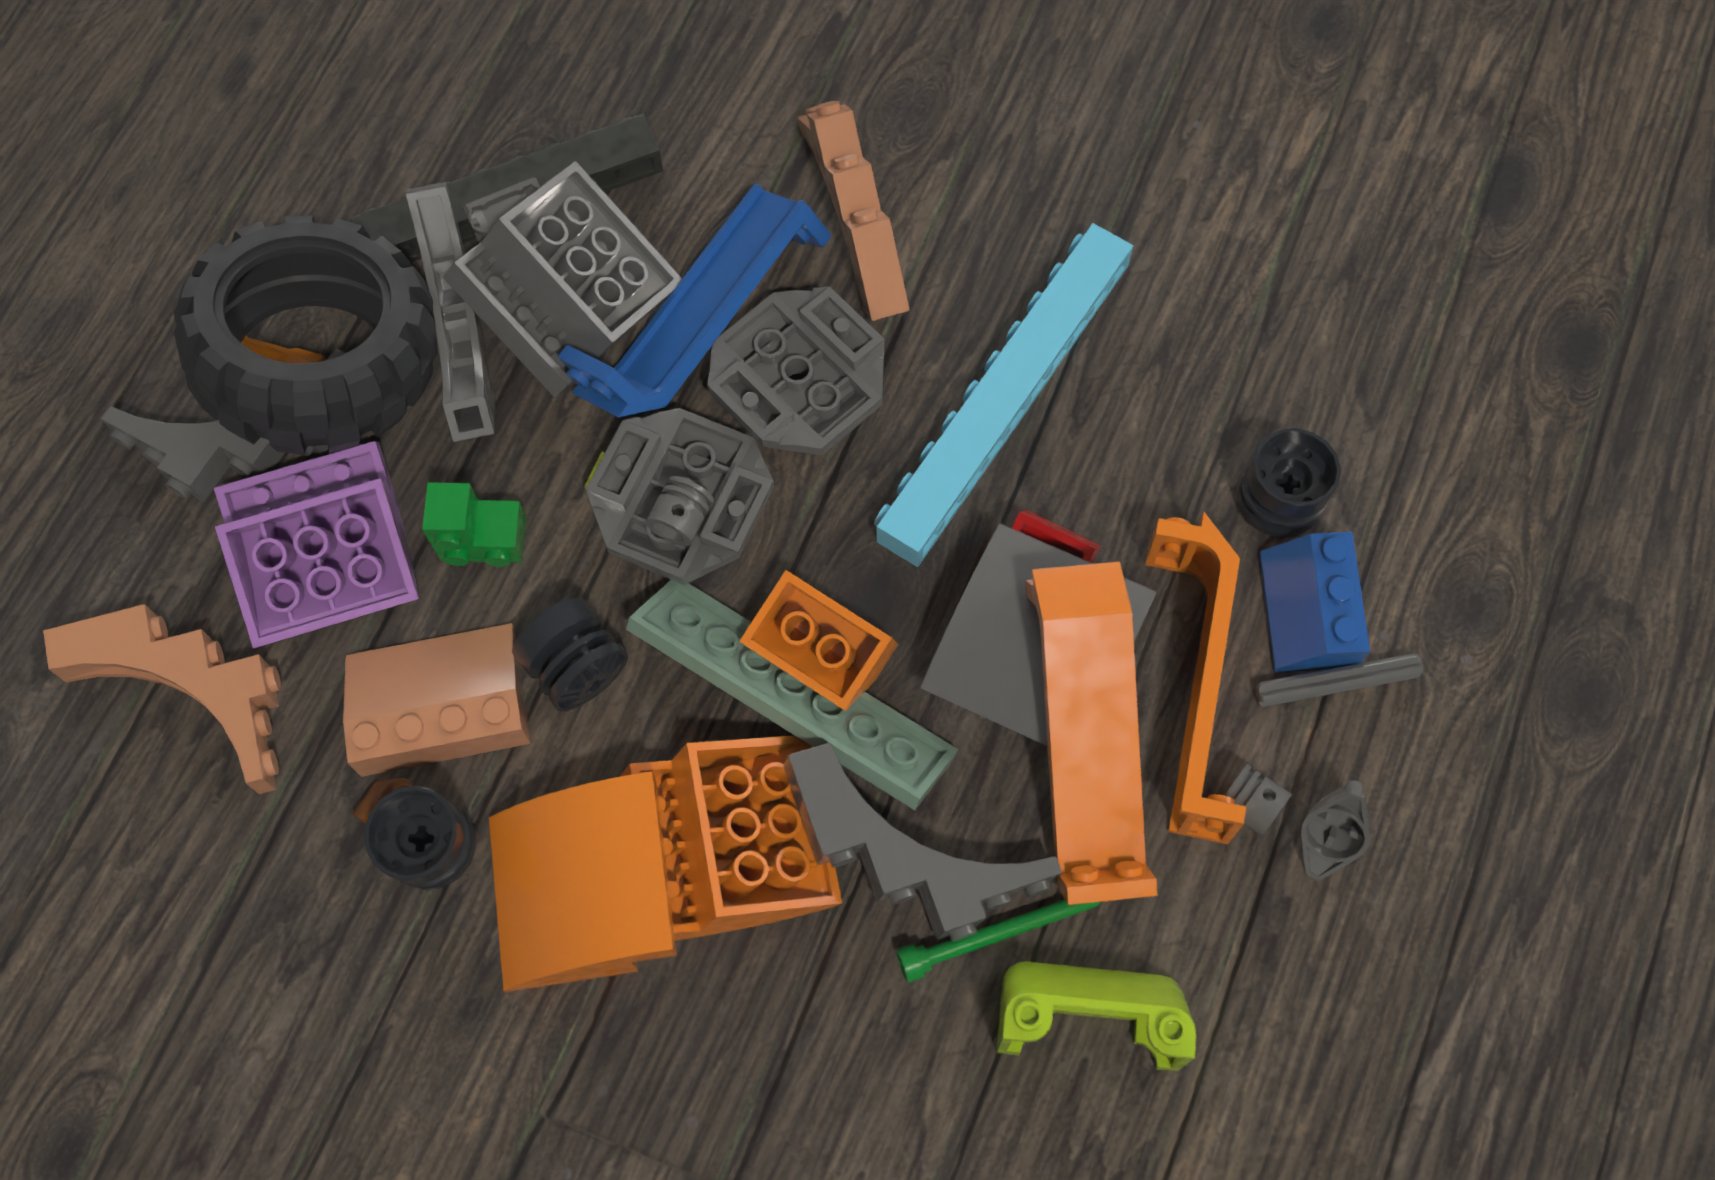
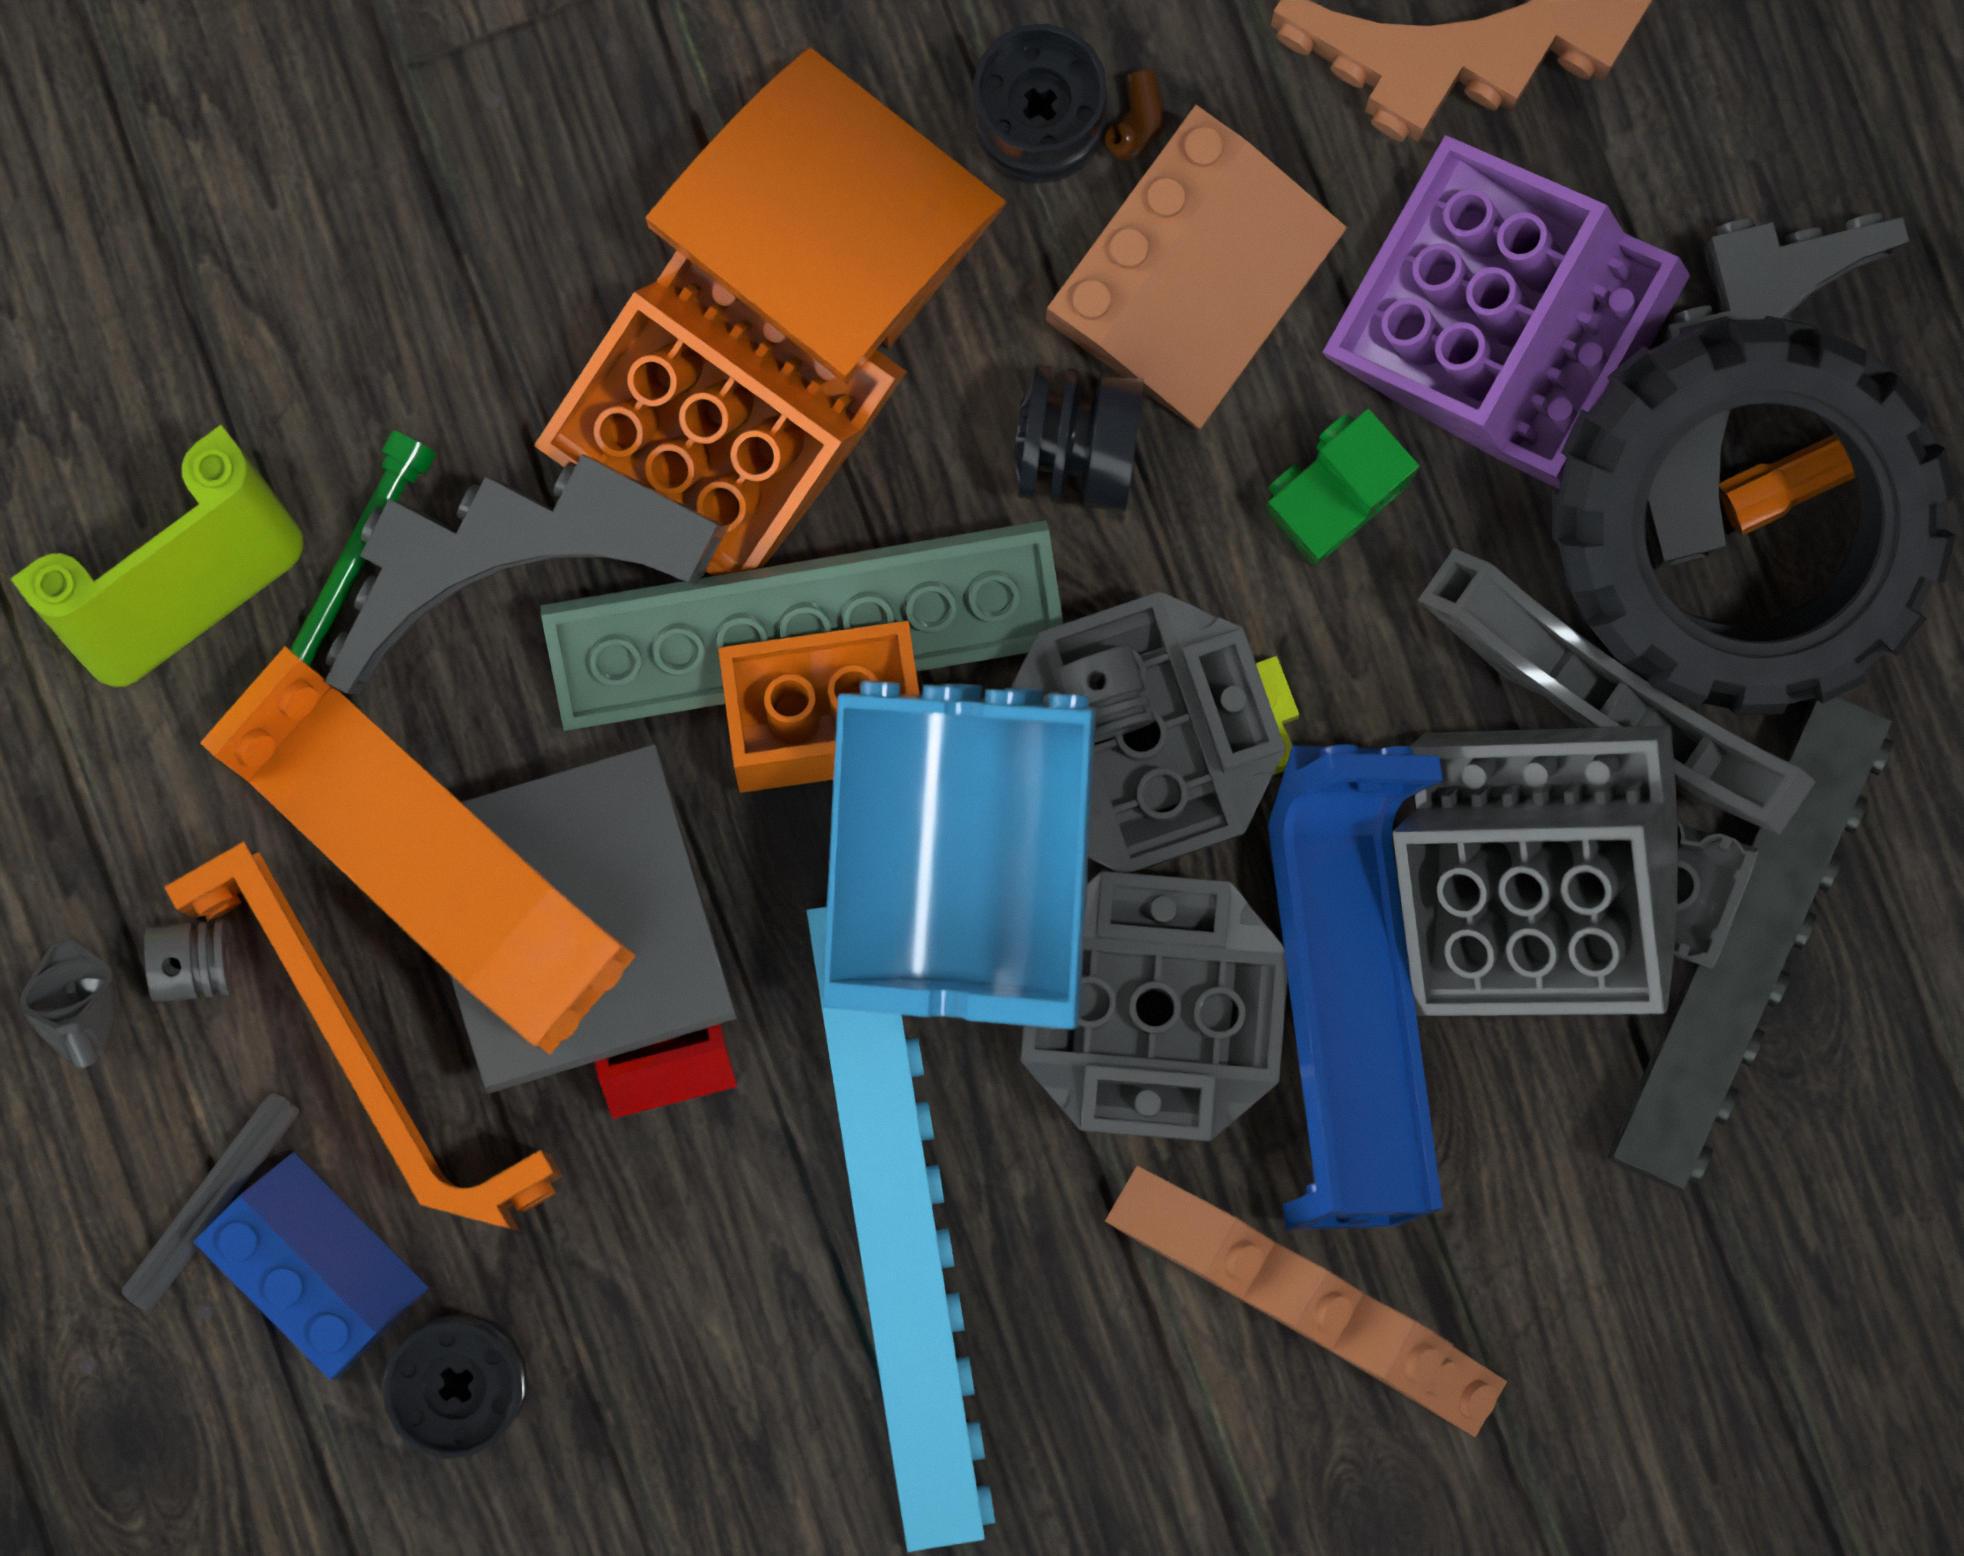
camera: 135 degrees right, 15 degrees up
none -> dark azure cylinder [822,681,1096,1029]

